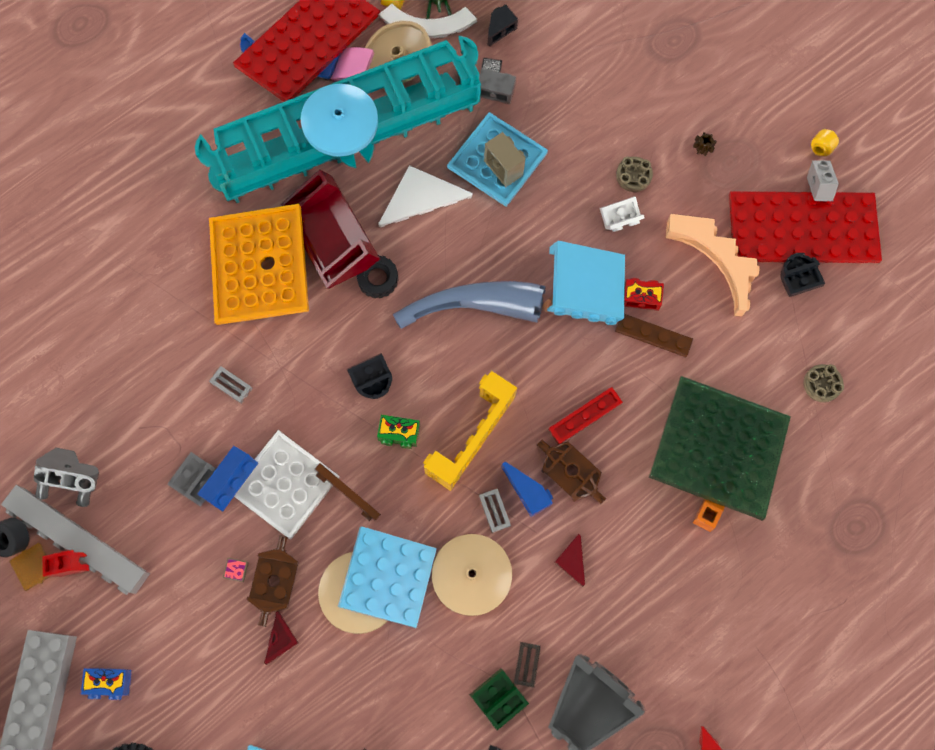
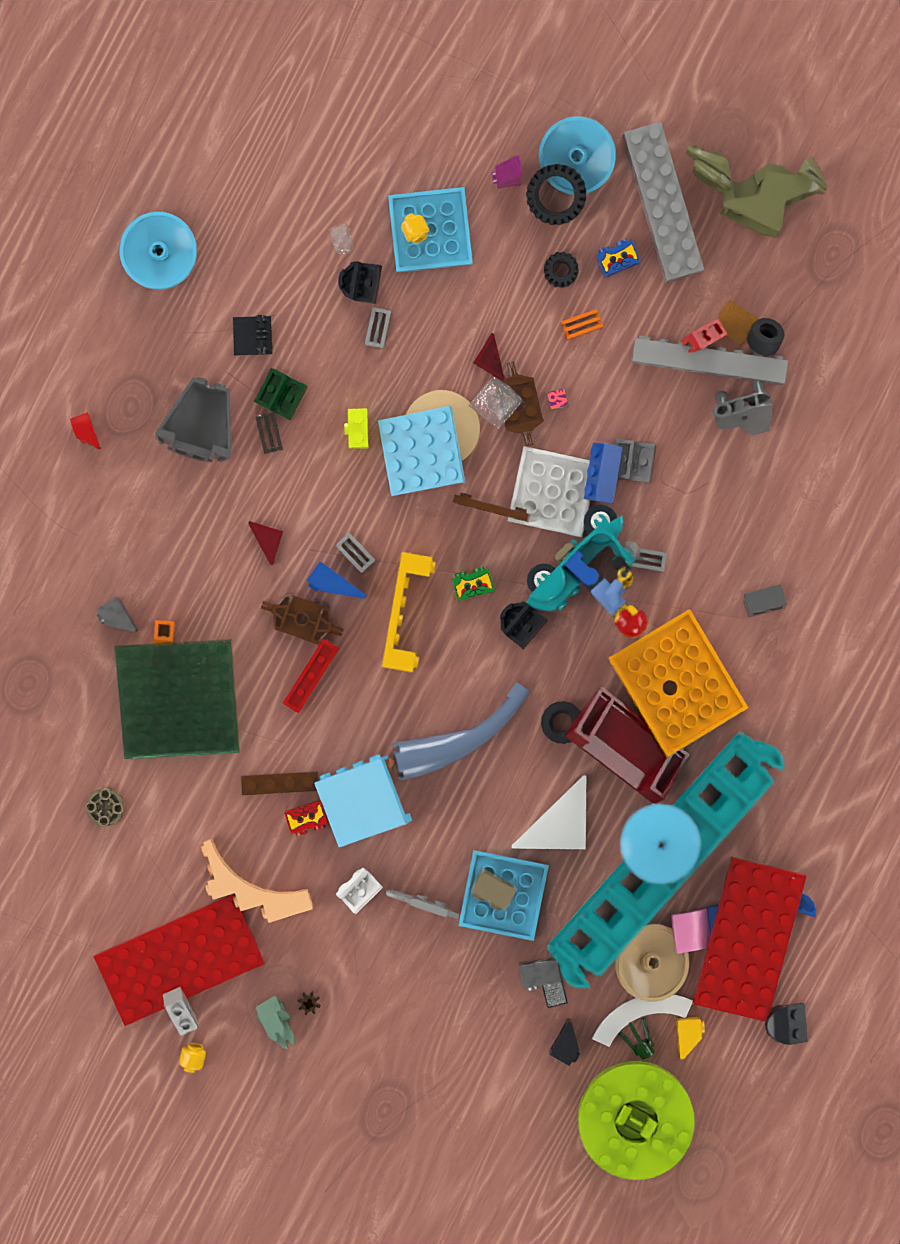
camera: 160 degrees right, 15 degrees up
tan dish [432,534,512,616] -> none
dark tan tile [616,157,653,192] -> none
black slope [780,253,825,297] -> none
none -> flat silver slope [96,597,139,632]
none -> sand green piece [256,996,295,1049]
none -> neon yellow brick [344,408,369,449]
none -> light grey tile [365,307,391,349]
none -> light grey plate [386,890,460,919]
none -> clear slope [468,377,522,429]
none -> piece [526,504,648,638]
none -> black tyre [544,251,579,288]
none -> orange tile [561,309,604,340]
none -> dark grey hinge [744,584,787,618]

